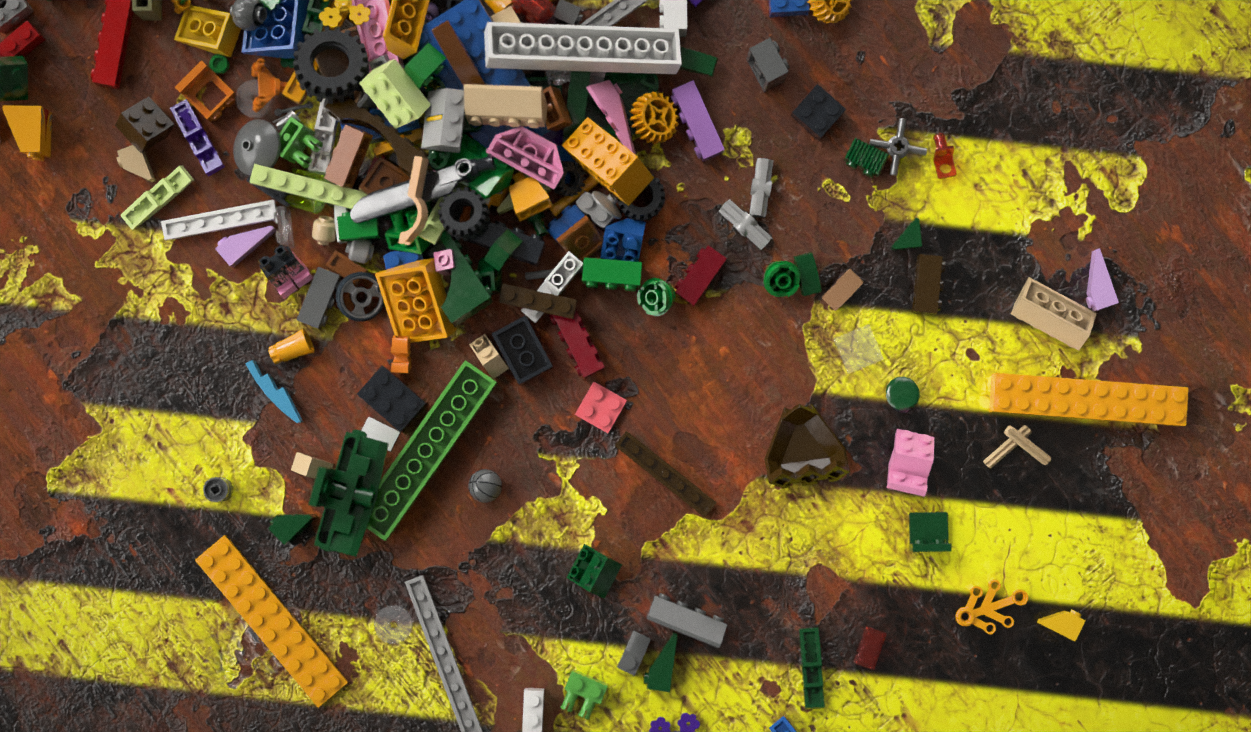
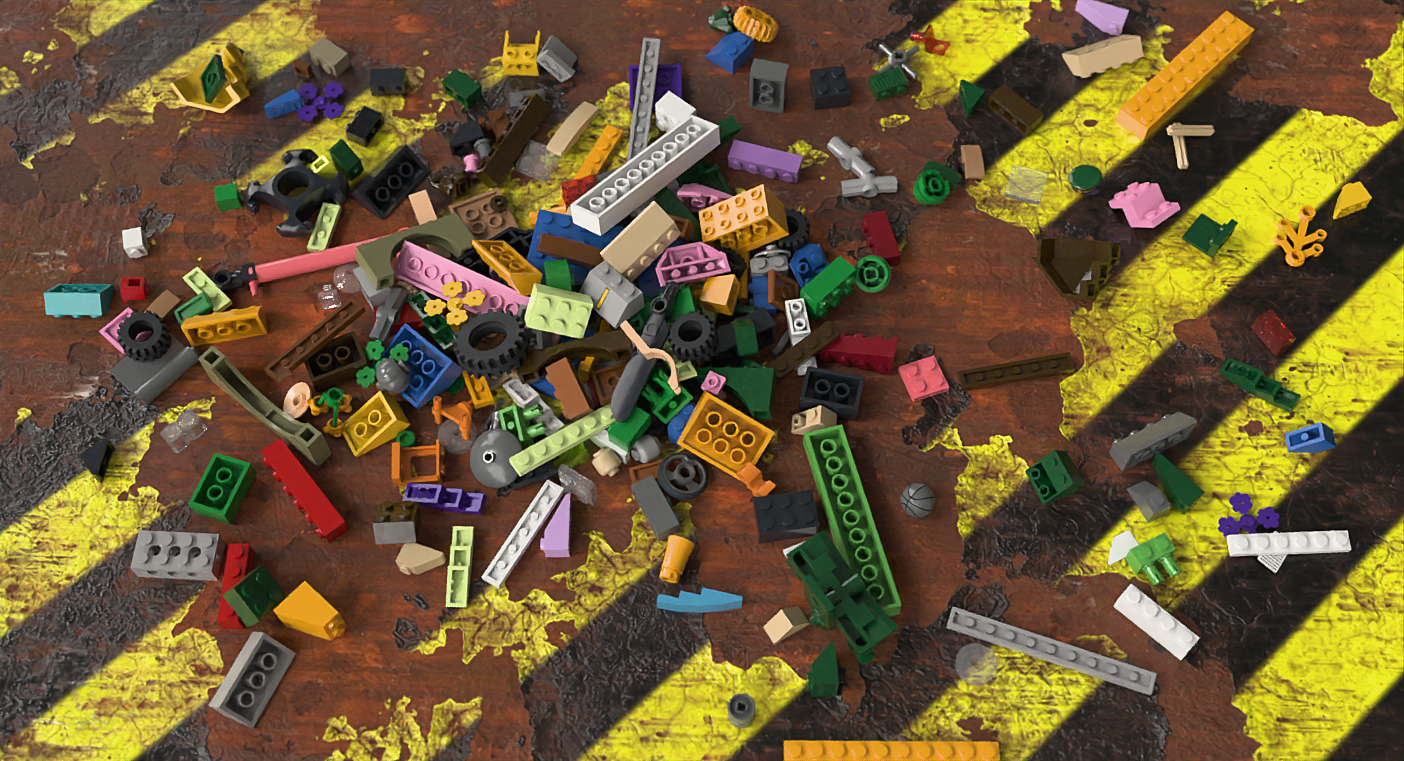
camera: 50 degrees left, 25 degrees down
hips [259,245,313,299] -> none
light orange gear [629,92,680,144] -> none
none -> white sticker [1108,530,1139,565]

